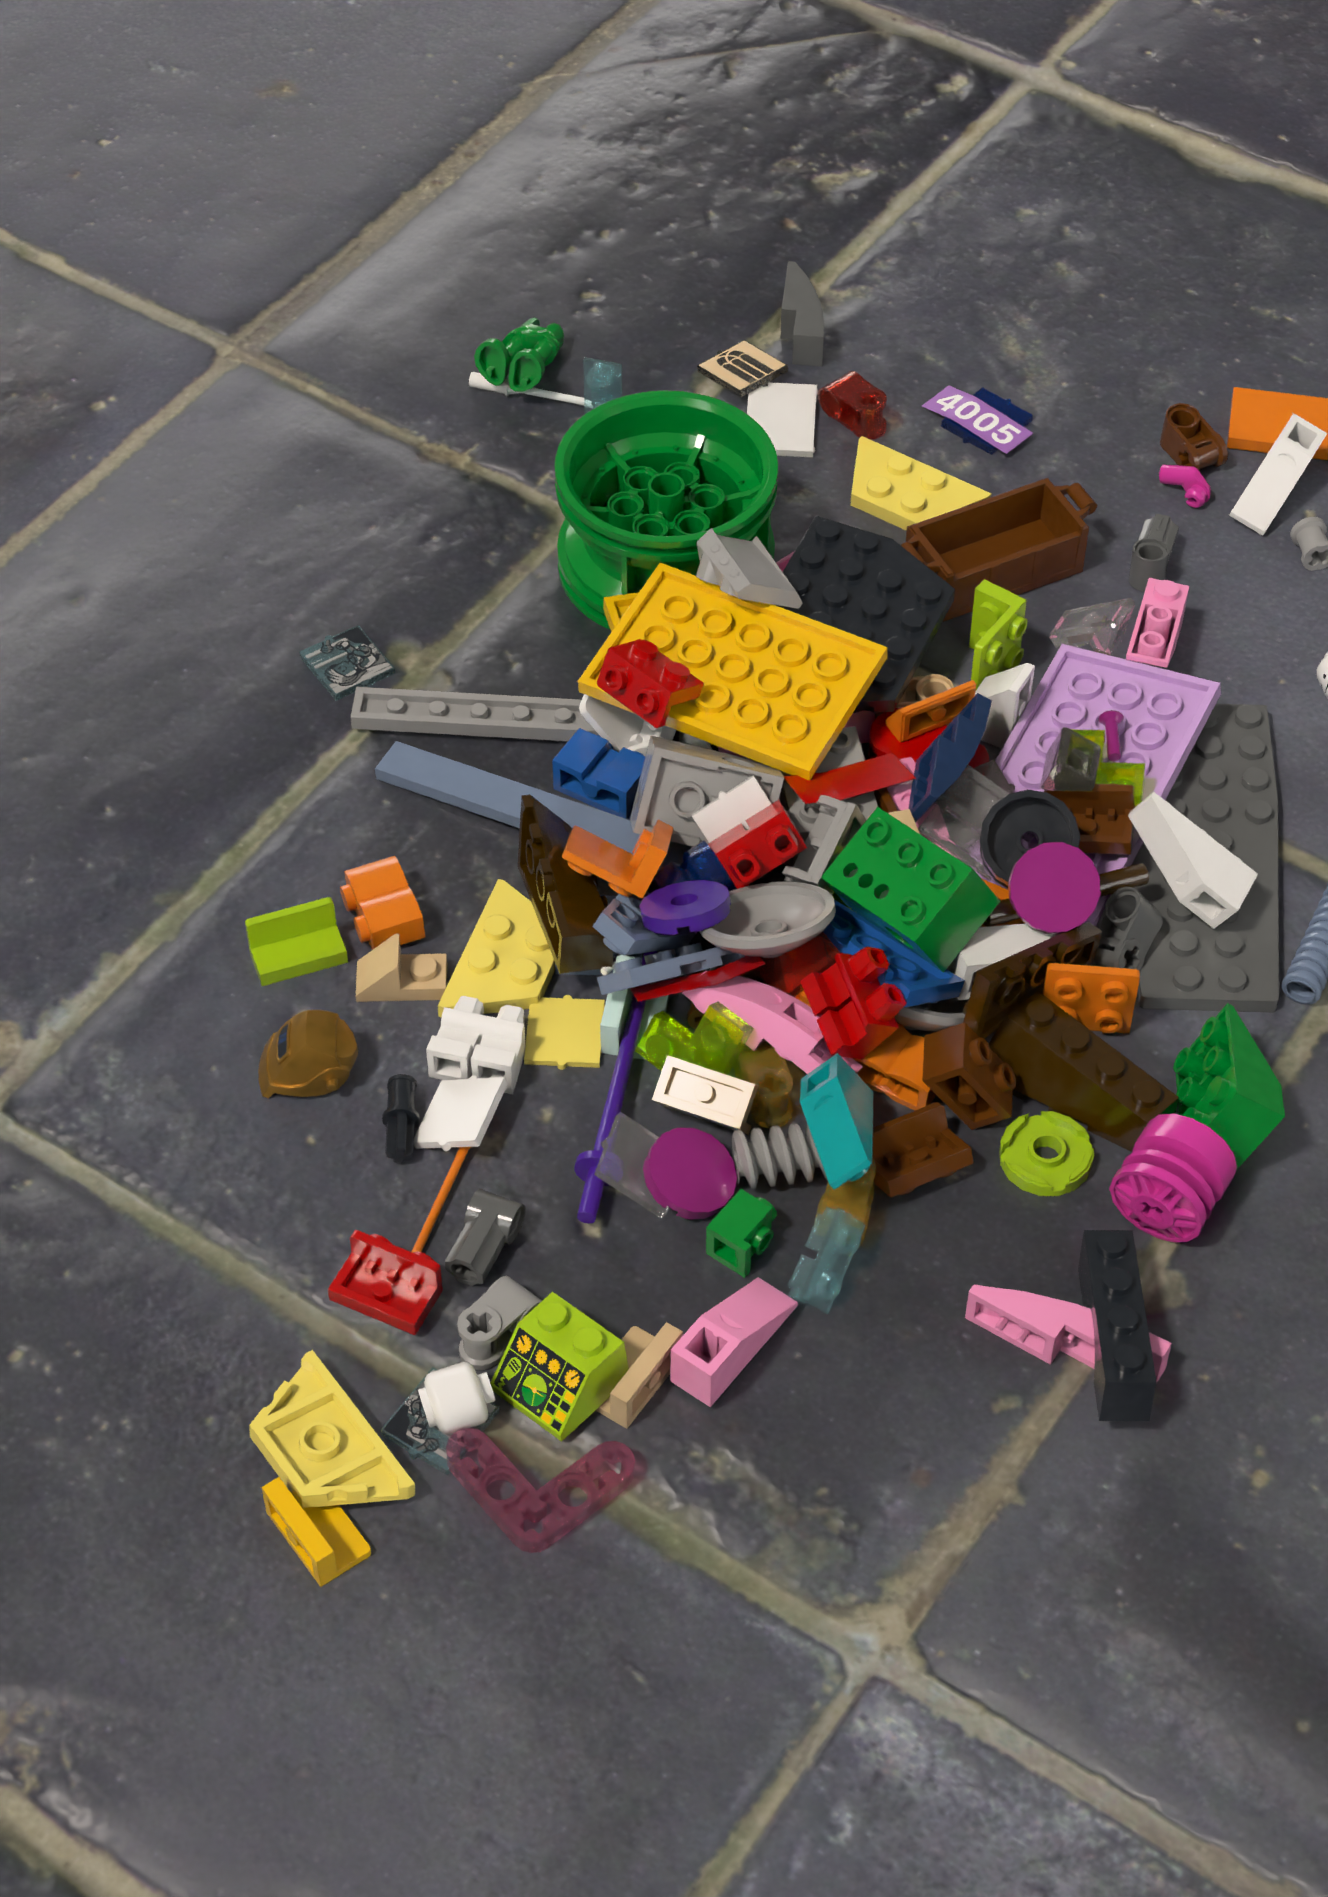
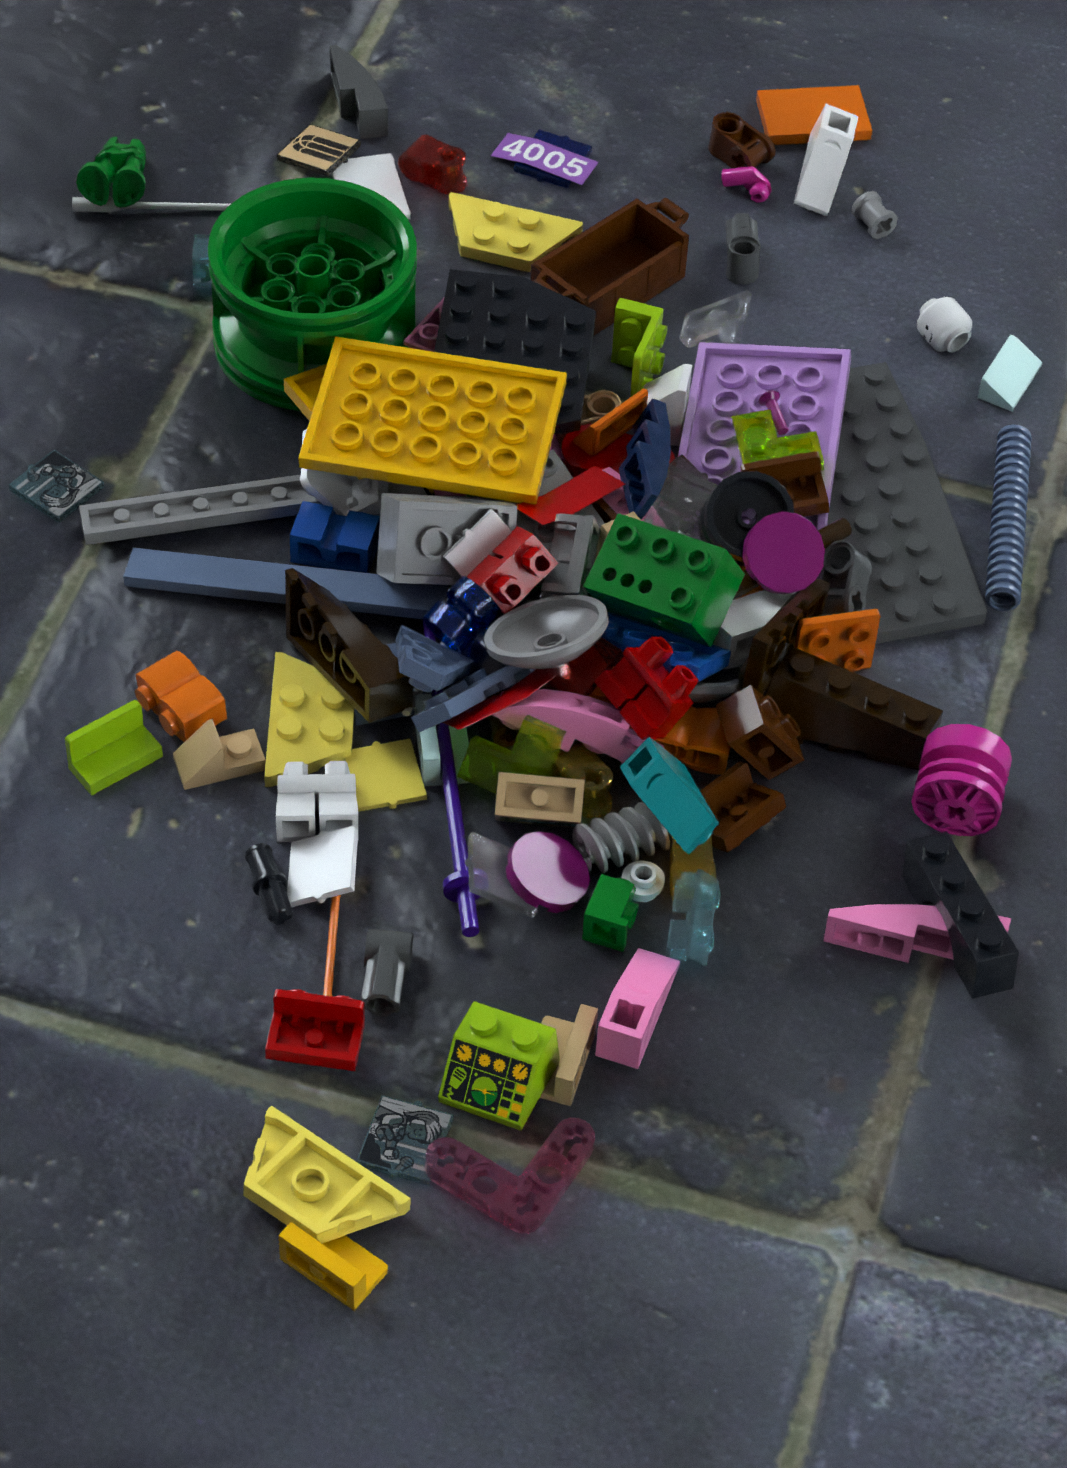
camera: 20 degrees left, 0 degrees up
pearl gold helmet [258,1010,358,1098] -> none
white head [418,1362,496,1435] -> none
light grey piece [457,1275,542,1370] -> none
orange bracket [562,819,674,899] -> none
clear light blue hinge [583,357,622,414] -> none
red bracket [597,639,704,728] -> none
dark purple tile [639,880,731,935] -> none
light grey slope [696,528,803,609] -> none
lime tile [999,1111,1094,1196] -> none
clear smoke slope [1040,727,1101,791] -> none
bright pink slope [1126,578,1189,668] -> none
white slope [1128,792,1258,929] -> none
green slope [1173,1003,1285,1170] -> none
none -> white plate [621,861,665,902]

